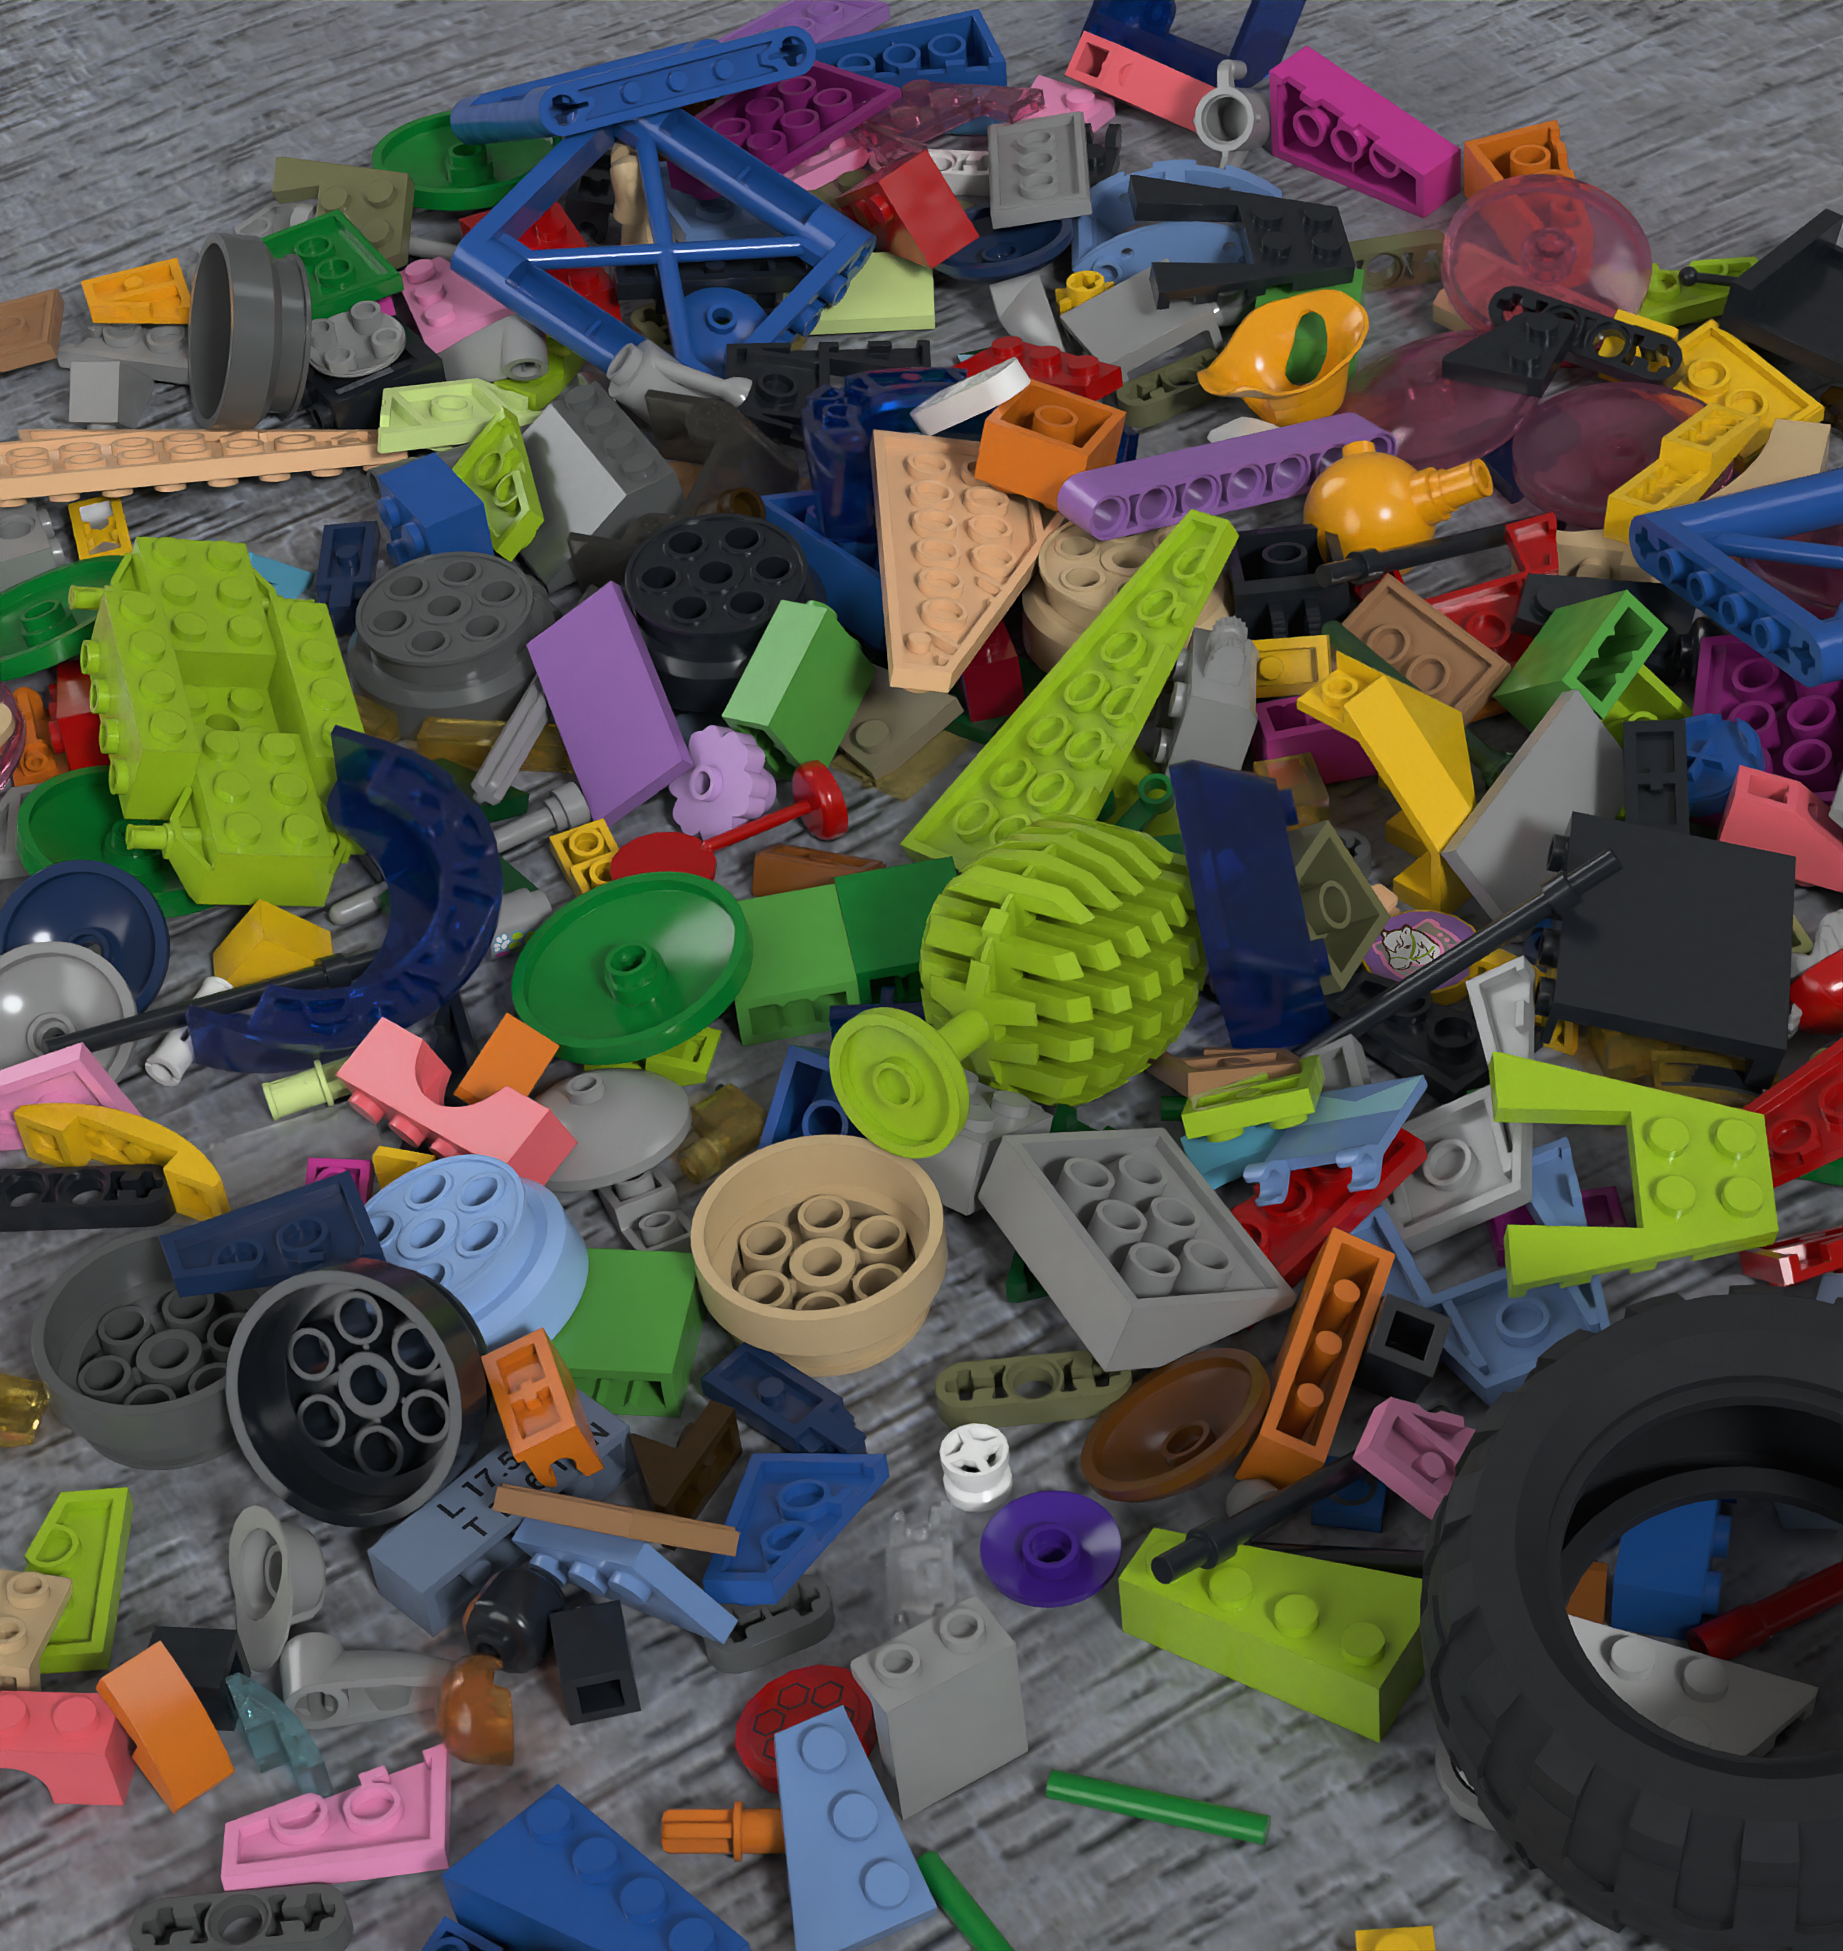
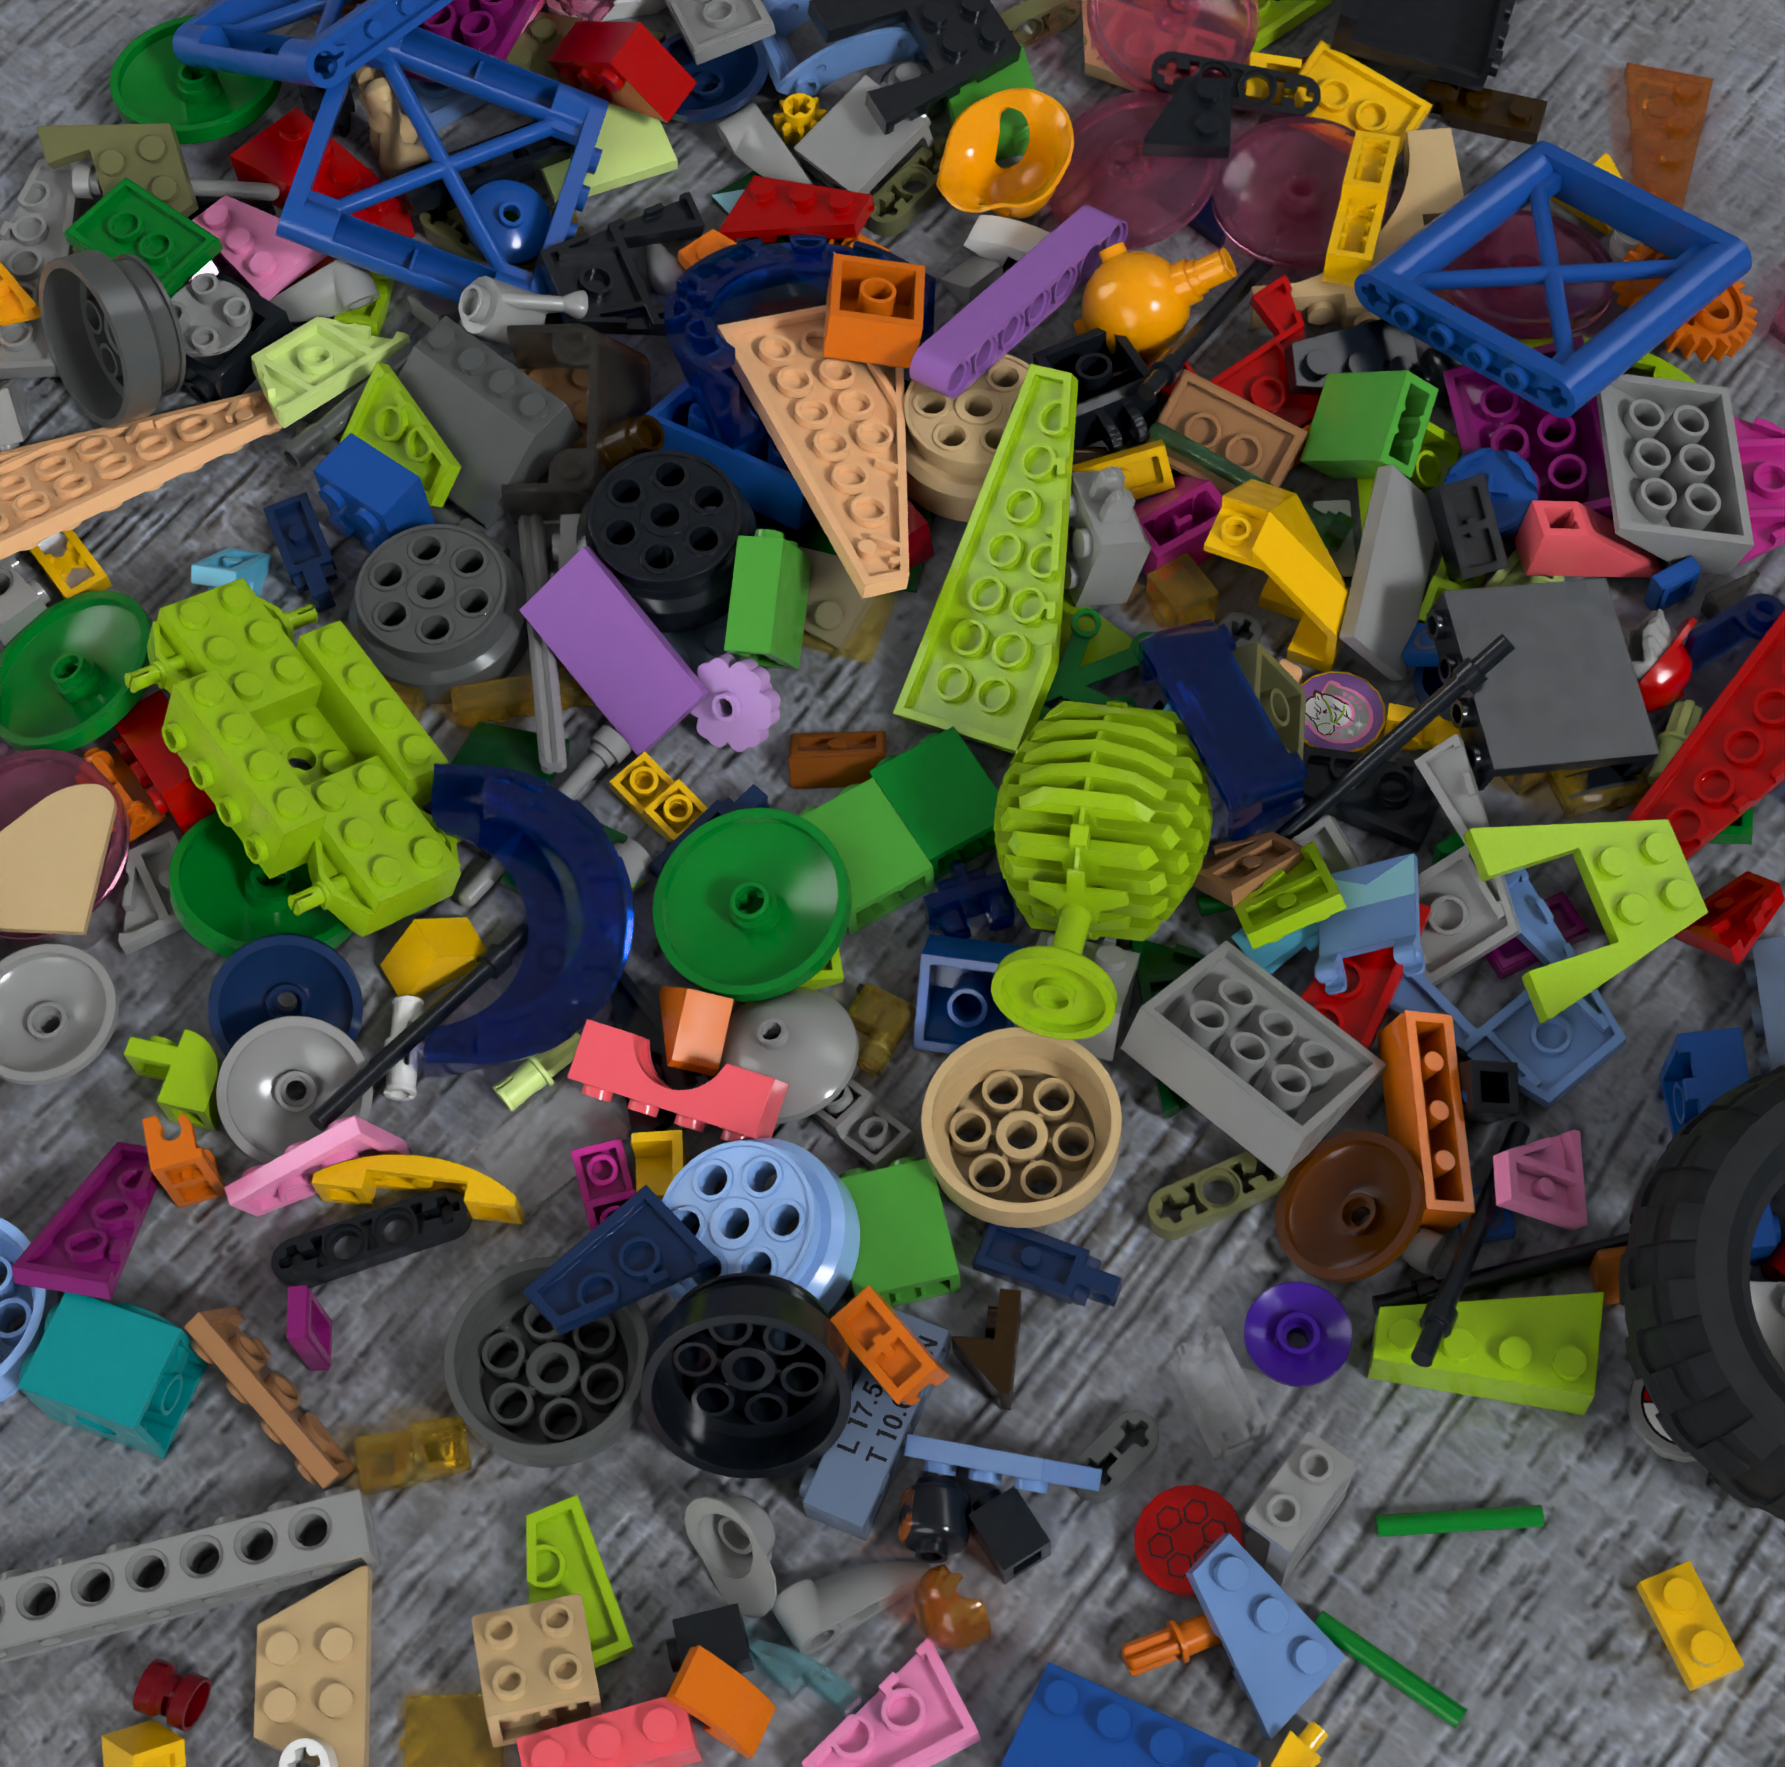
camera: 20 degrees left, 20 degrees up
medium nougat tile [493,1483,740,1557] -> none
red piece [610,760,848,881] -> none
blue wing [702,1453,890,1606] -> none
white beam [910,357,1031,436] -> none
white wheel [939,1423,1013,1512] -> none

